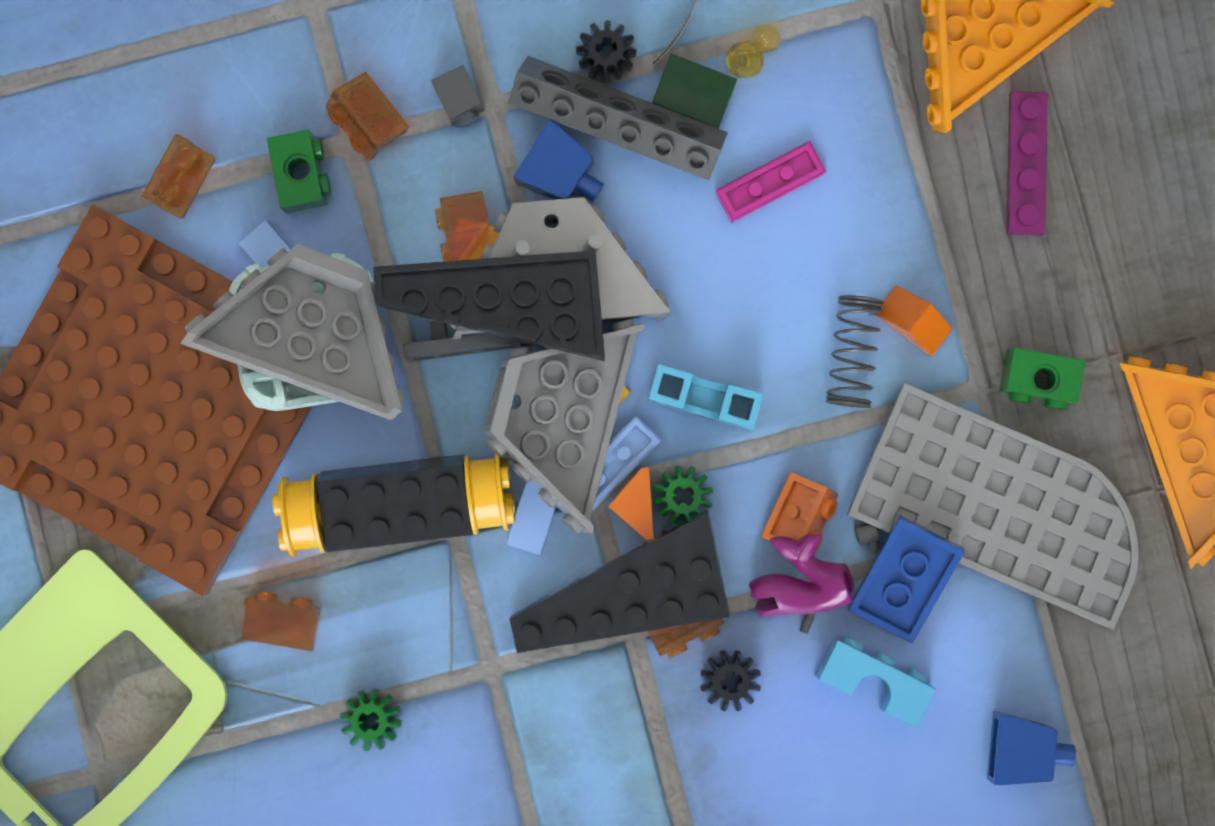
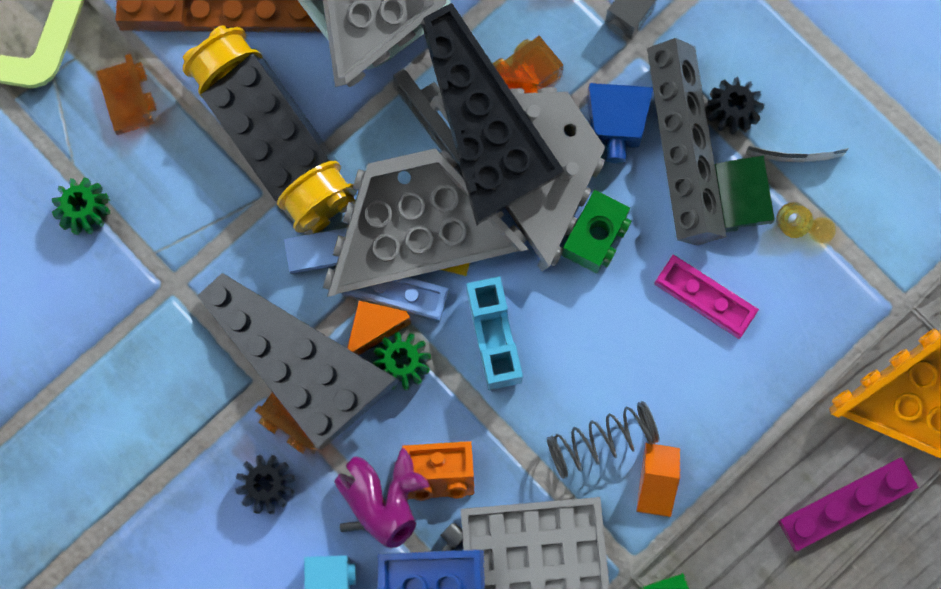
camera: 60 degrees right, 10 degrees down
none -> green brick [561,189,632,274]

